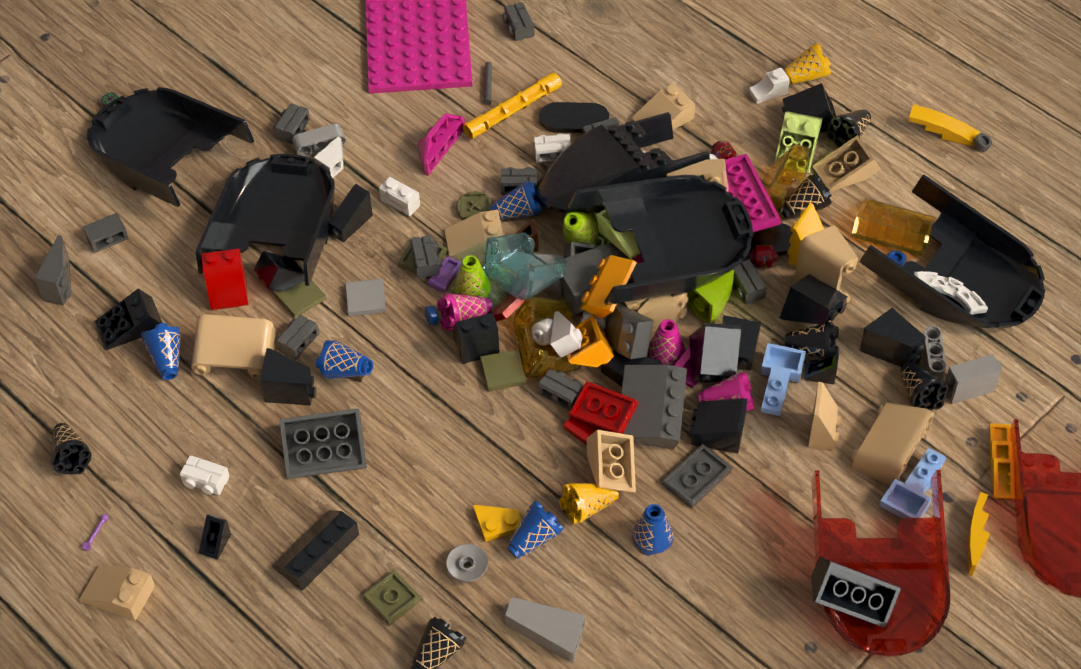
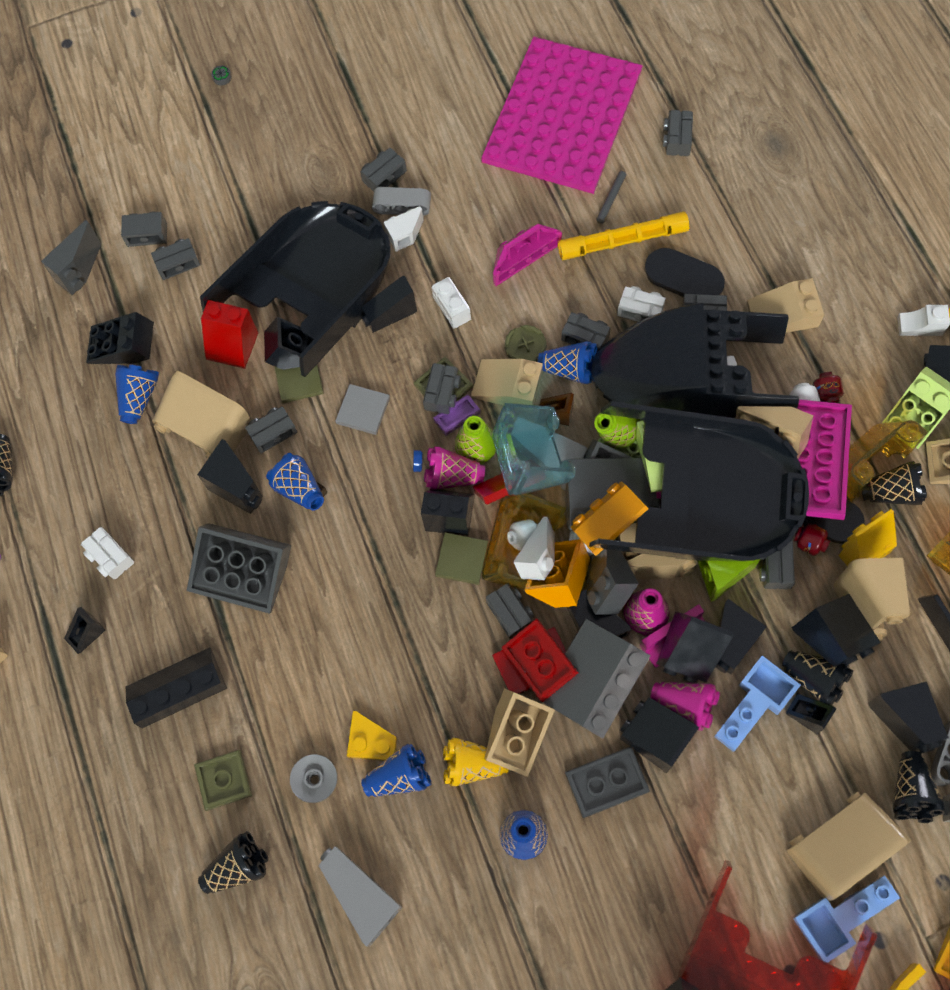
camera: 30 degrees right, 15 degrees up
black windscreen [87,87,254,207] -> none
tan slope [808,382,841,451] -> none
none -> dark grey brick [151,238,201,280]

